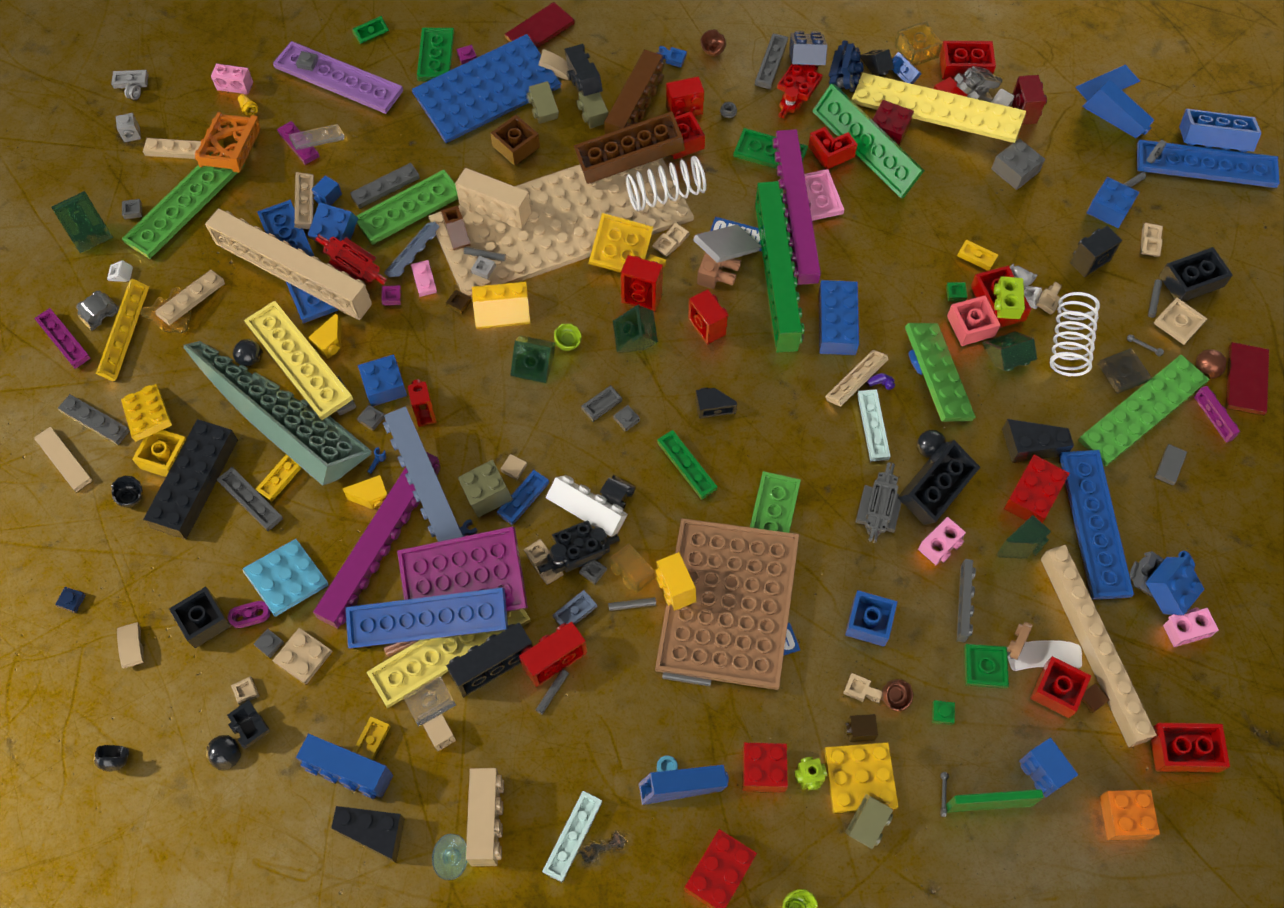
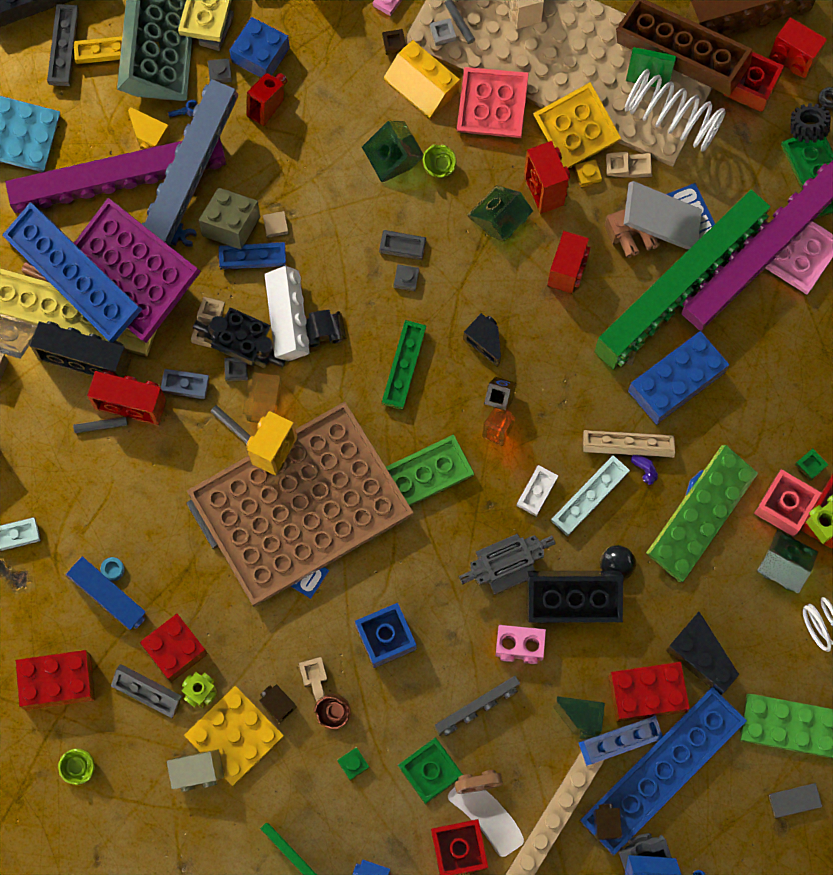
camera: 50 degrees right, 10 degrees up
dark grey hinge [941,772,949,817] -> none
none -> dark grey plate [111,664,182,718]
none -> coral plate [457,67,529,138]
none -> clear orange slope [482,408,515,446]
none -> dark brown brick [484,377,517,410]
none -> white plate [516,465,558,517]
none -> blue plate [579,716,663,766]
none -> dark brown brick [593,804,622,841]
none -> green tile [626,47,676,90]
none -> black tyre [791,103,831,143]

